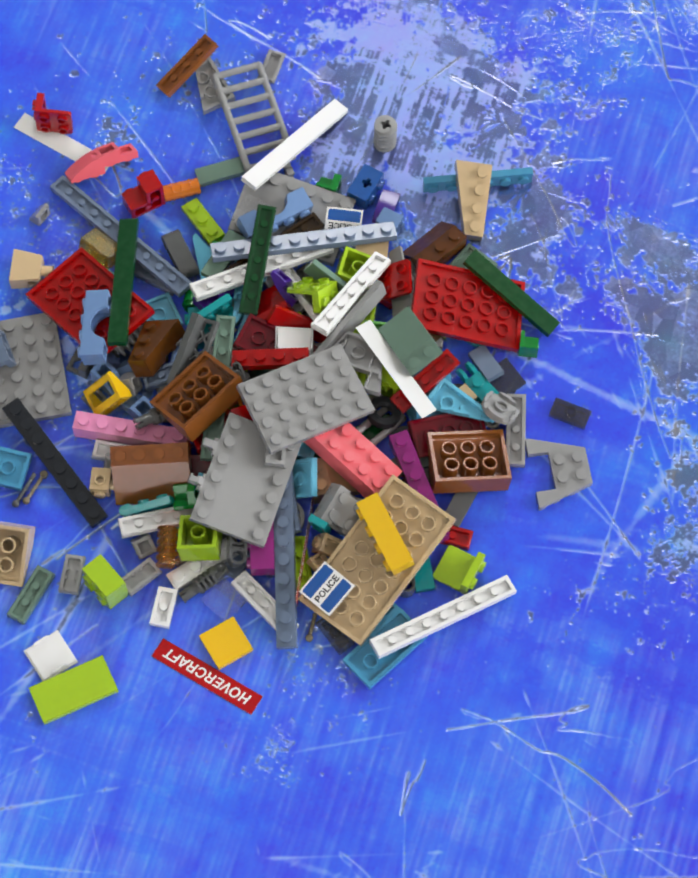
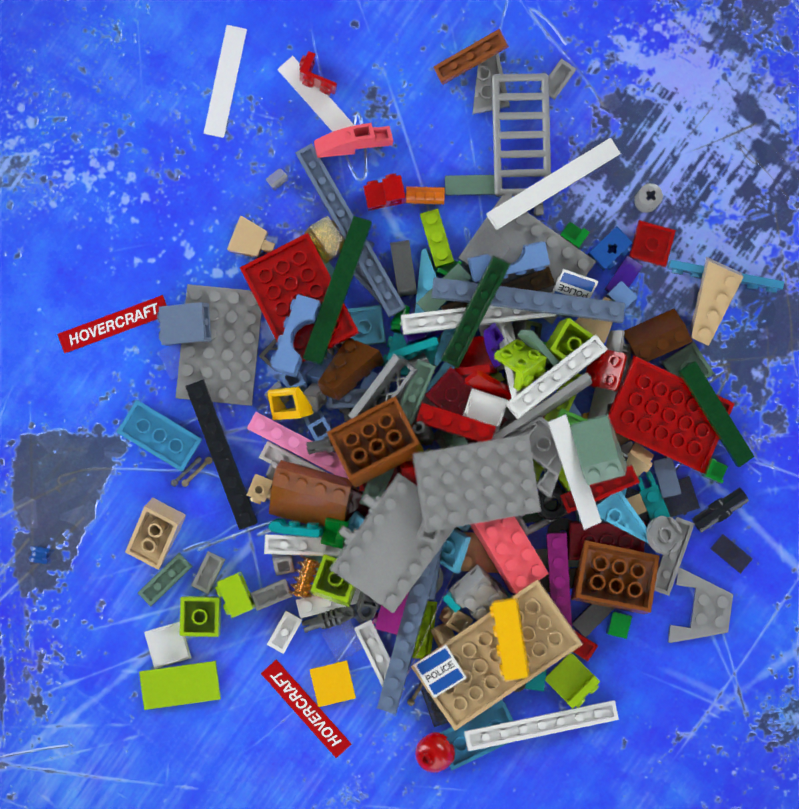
camera: 20 degrees right, 20 degrees up
none -> lime brick [180,596,222,637]
none -> red cylinder [415,732,455,773]
none -> green panel [606,612,632,639]
none -> tan brick [626,442,654,477]
none -> red tile [629,220,676,267]
none -> black piece [692,487,749,533]

